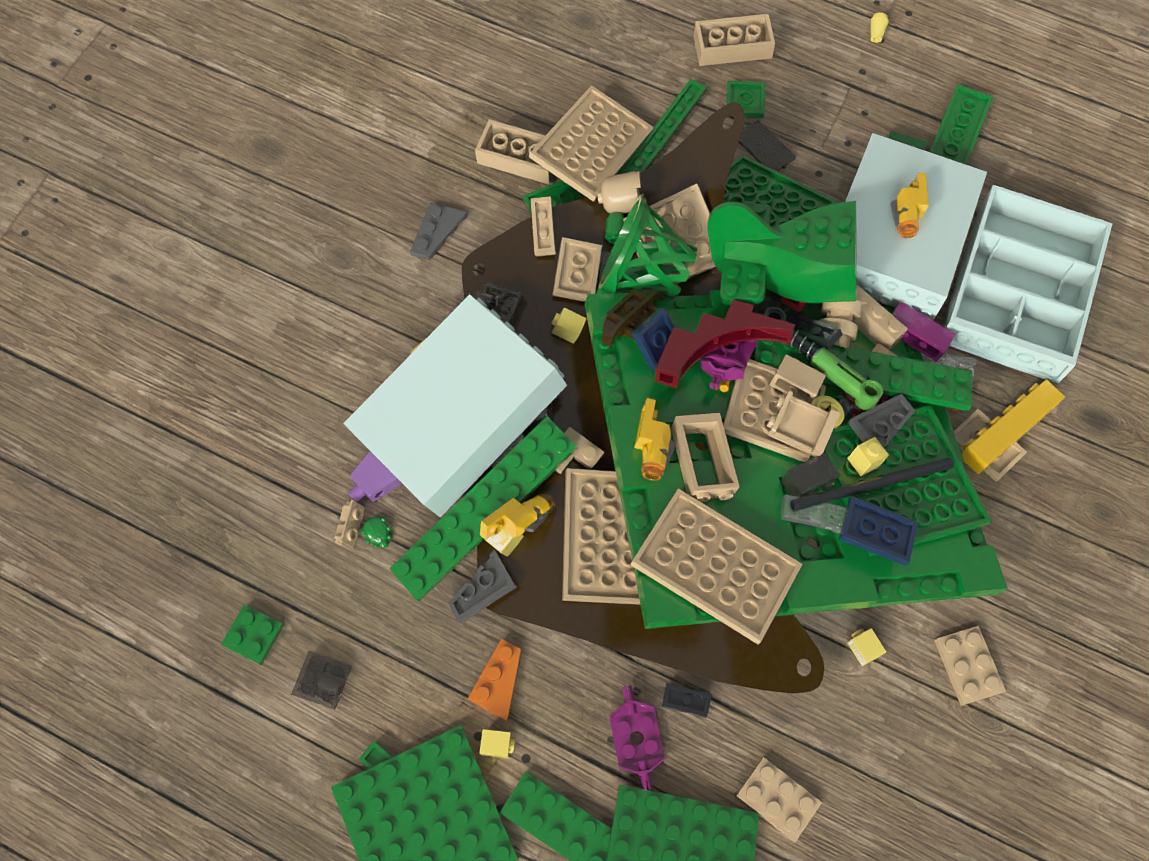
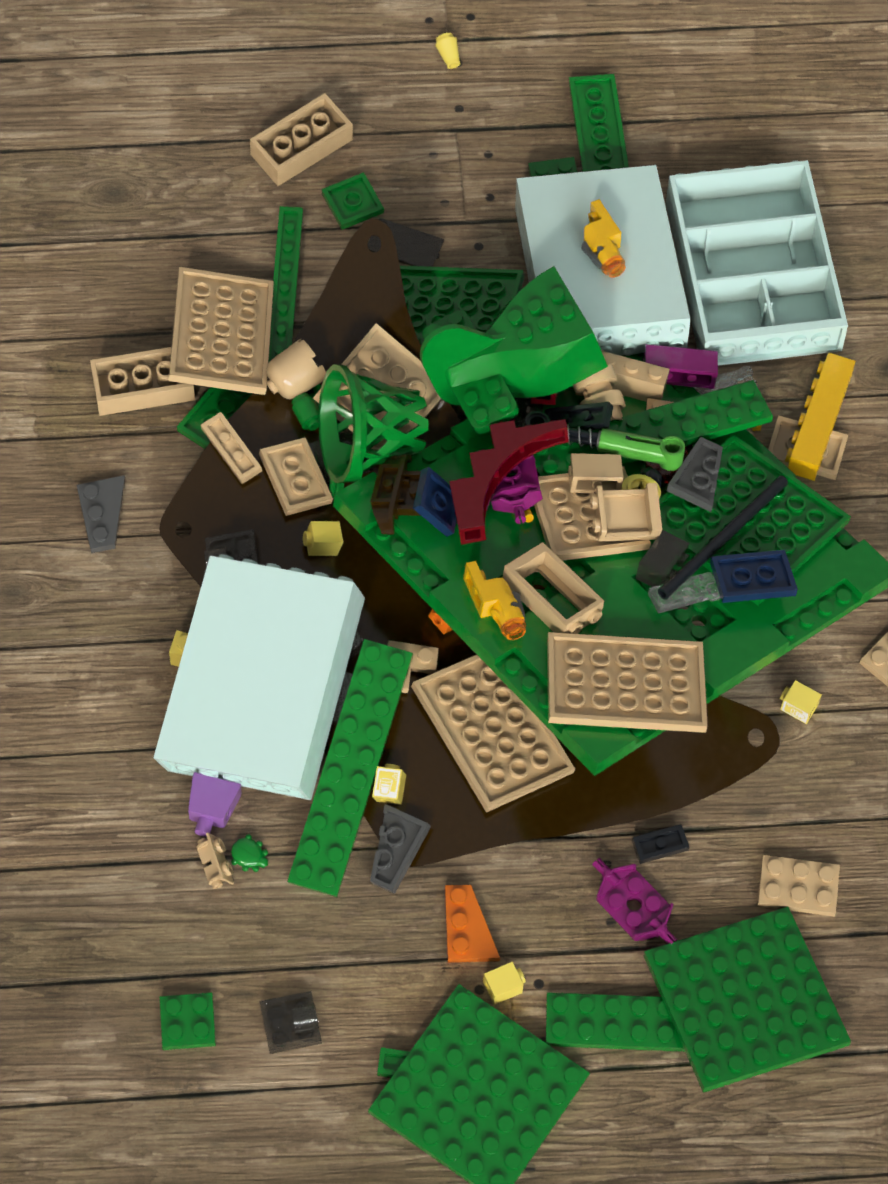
camera: 35 degrees left, 5 degrees down
yellow plate [480,493,555,540] -> none
light yellow brick [847,437,889,476] -> none

